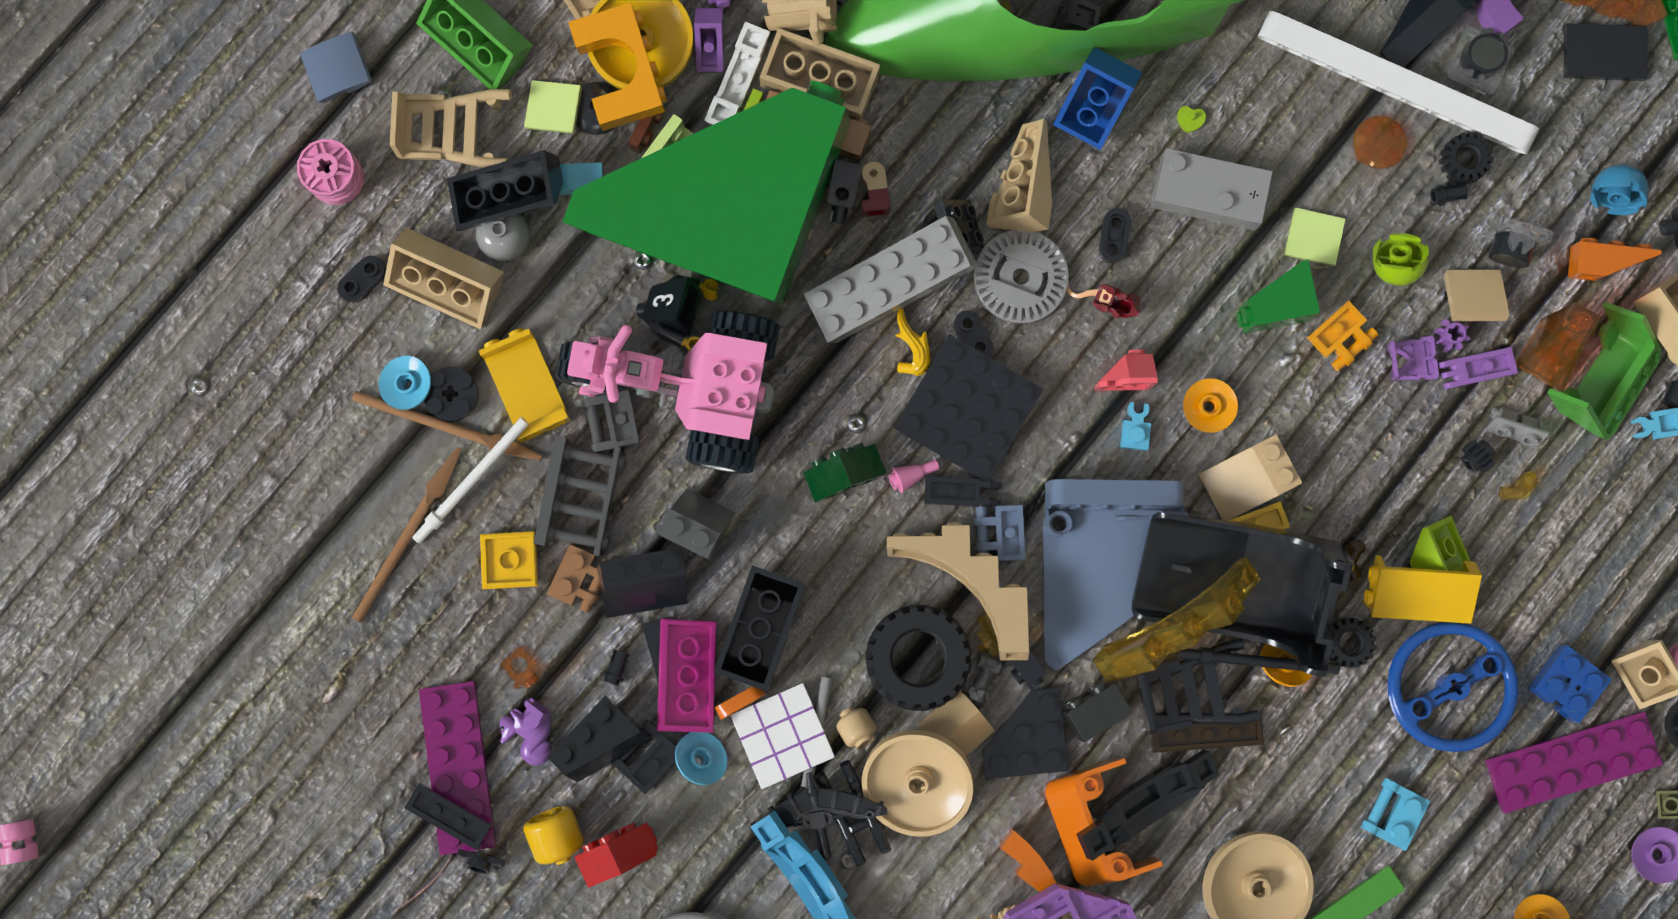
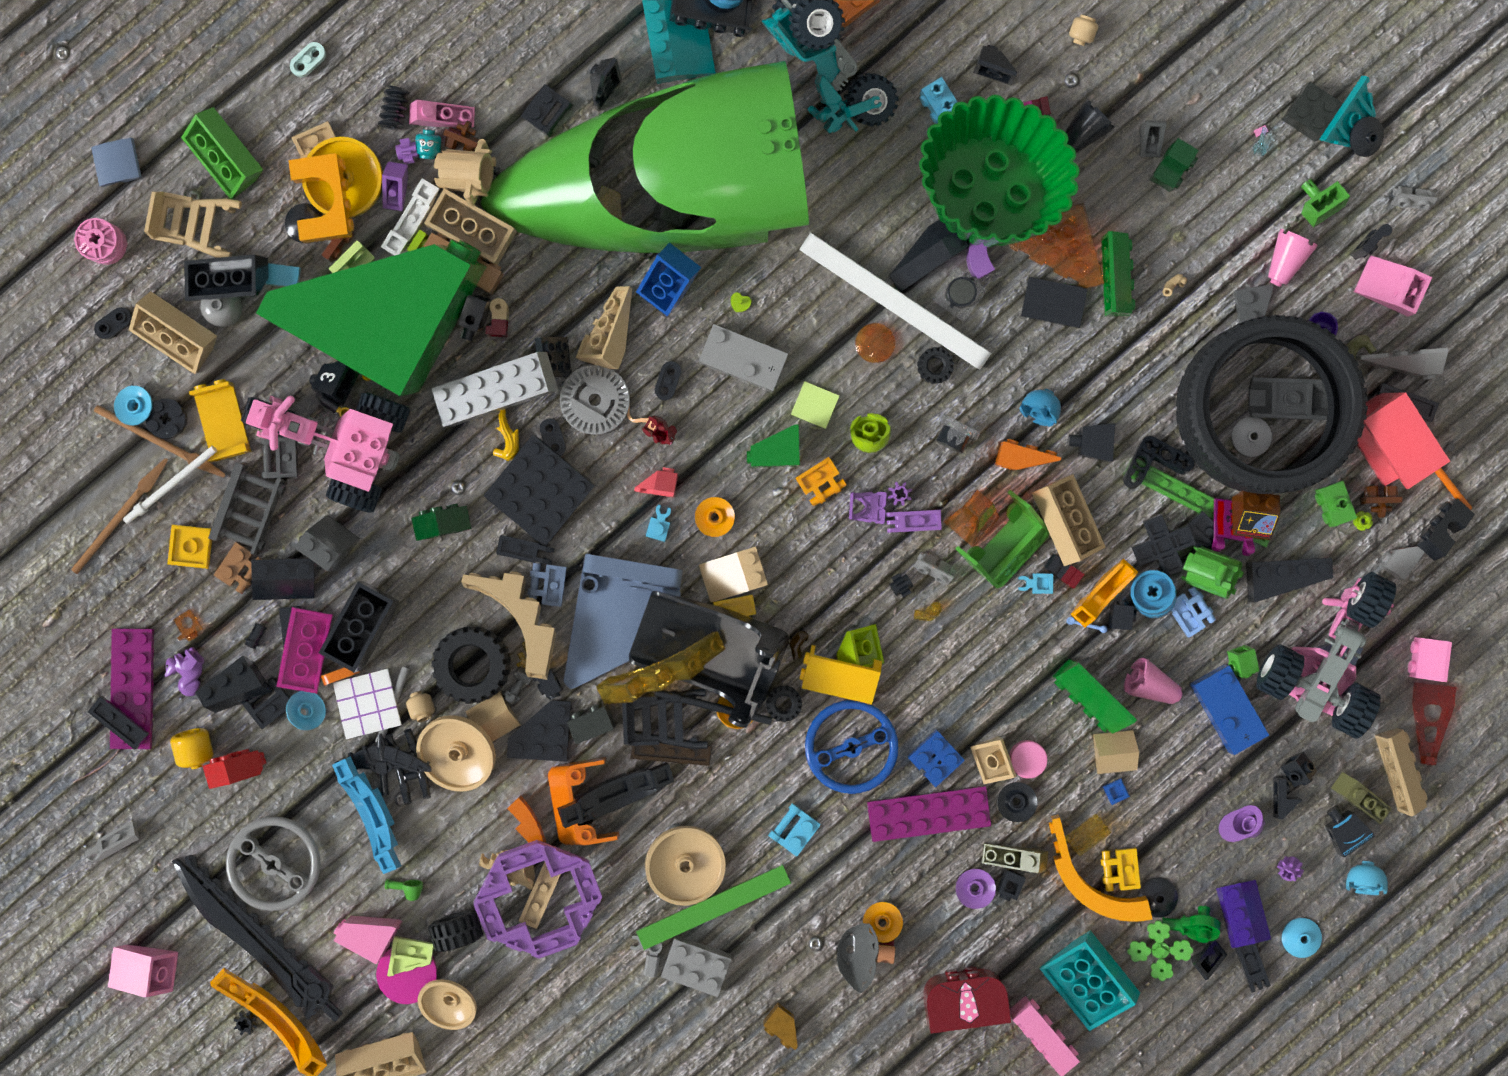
camera: 10 degrees right, 5 degrees up
black animal [457,849,506,874] -> none
yellowish green piece [524,80,582,134] -> none
bright pink cone [889,460,939,493] -> none
black pin [1430,183,1468,206] -> none
tan tile [1444,270,1510,321] -> none

